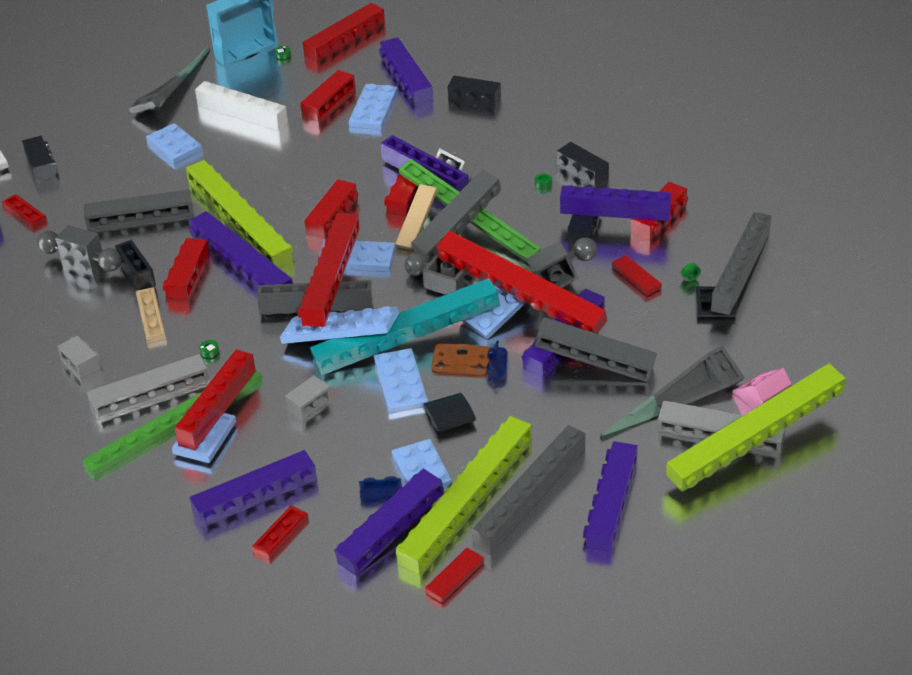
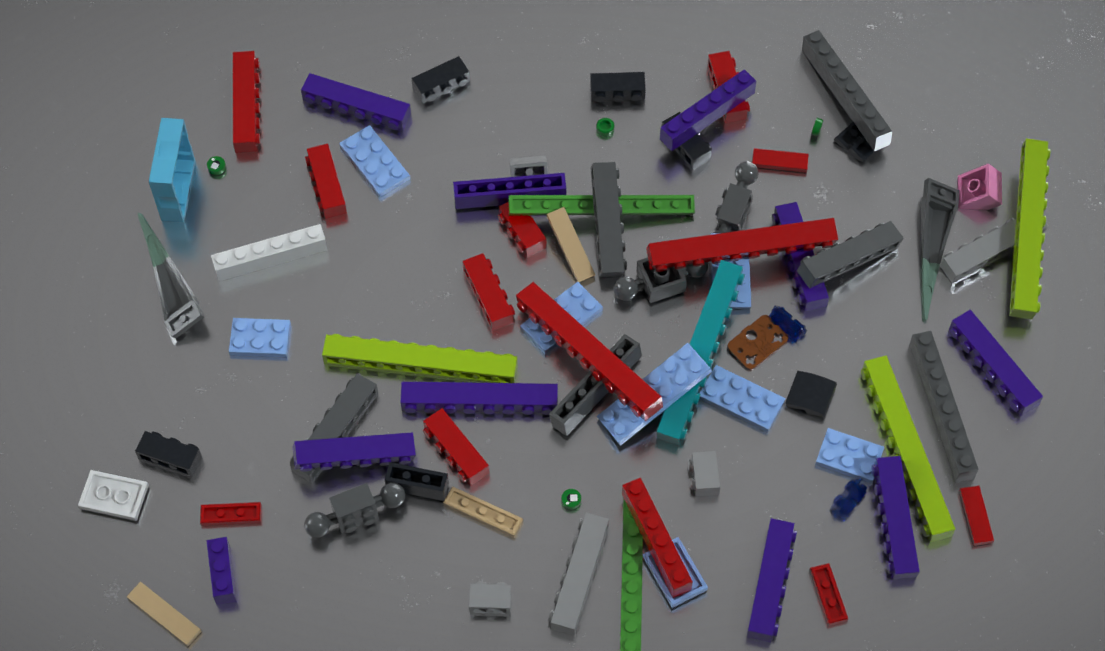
camera: 50 degrees left, 20 degrees up
none -> dark purple brick [292,432,416,472]

